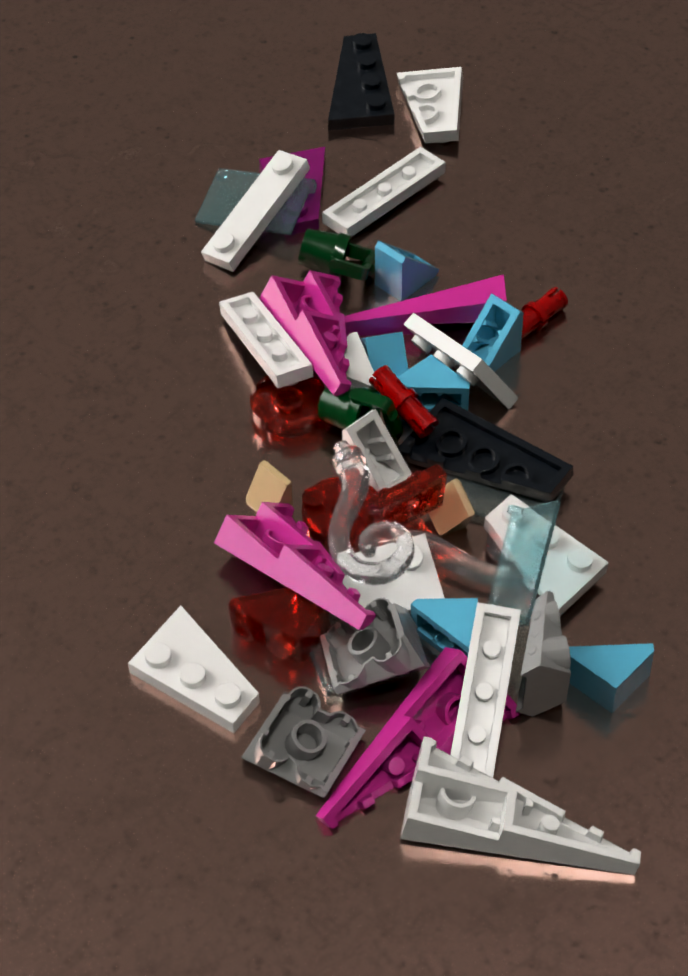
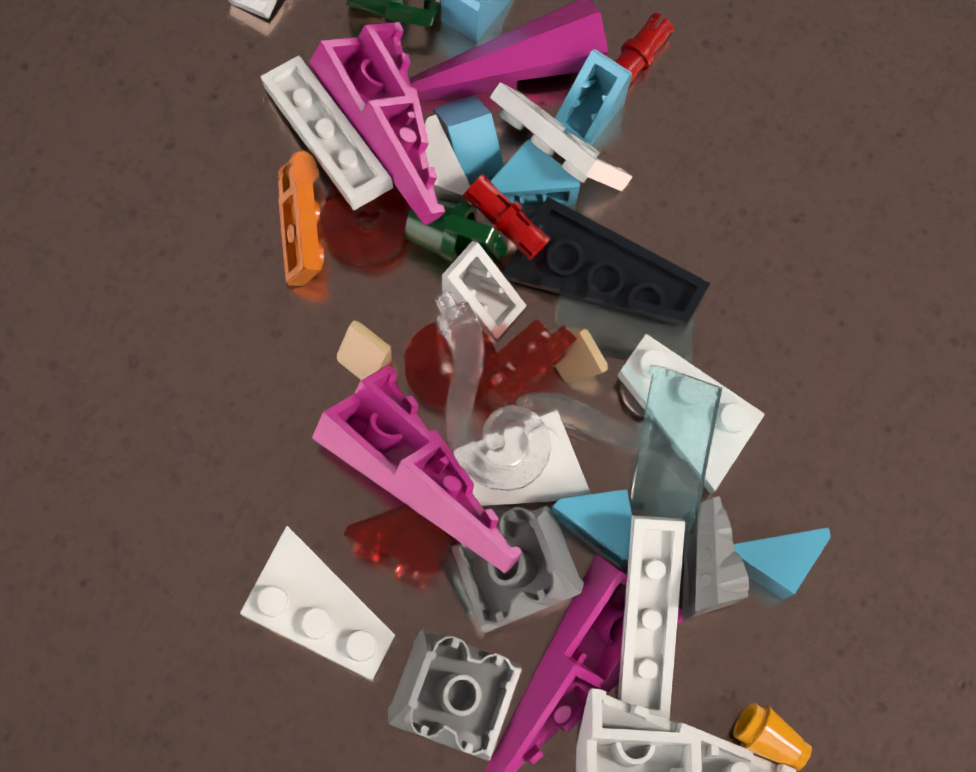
camera: 15 degrees left, 25 degrees up
none -> orange hinge [278,150,324,286]
none -> light orange cone [733,703,812,771]

